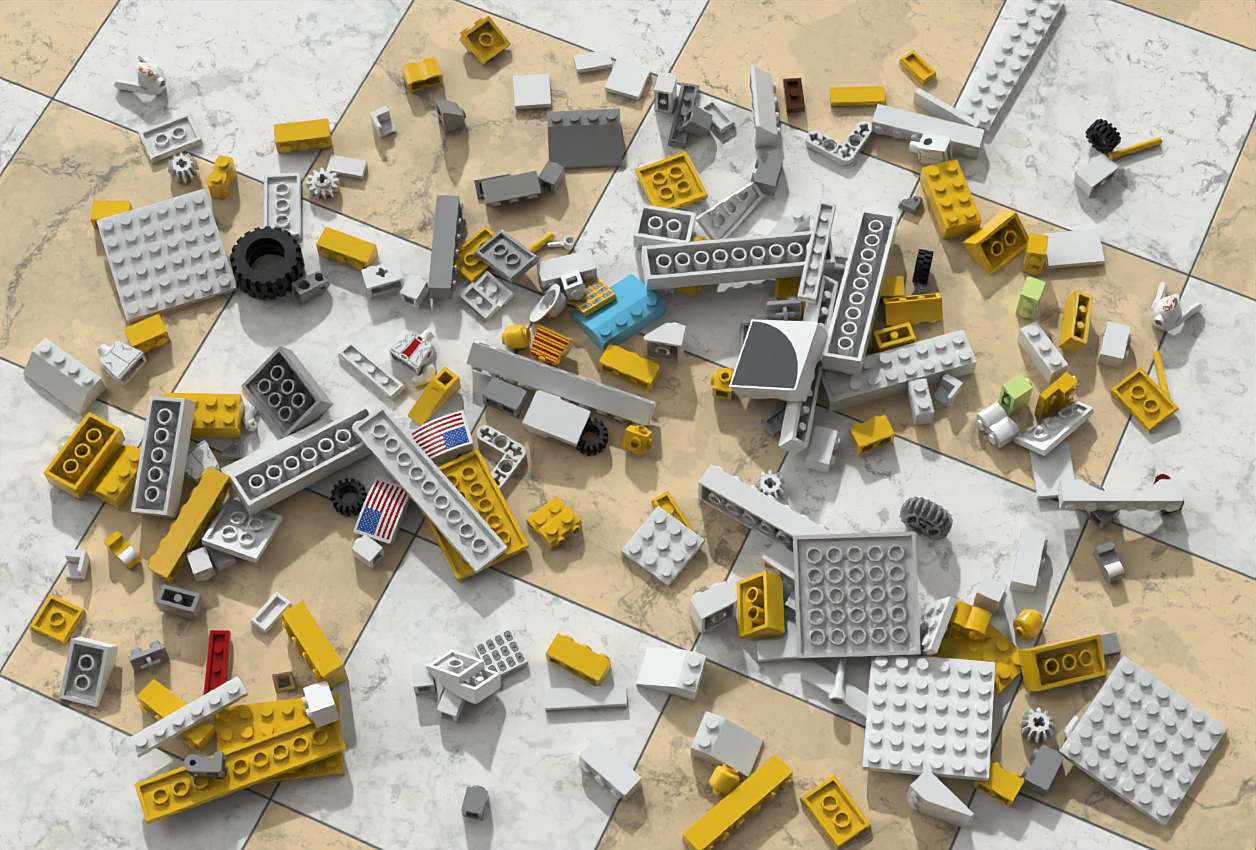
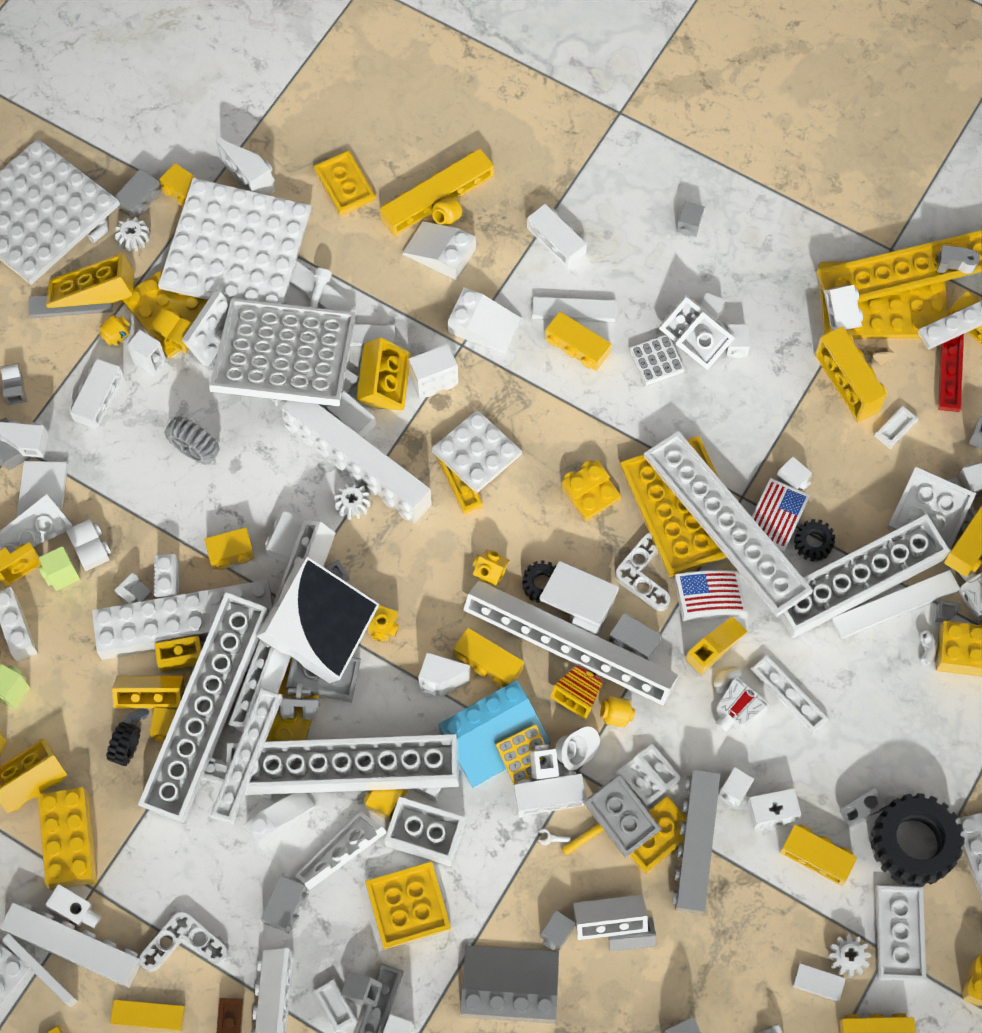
camera: 175 degrees left, 5 degrees up
light grey slope [241,346,333,439] -> none
light grey tile [898,196,923,215] -> none

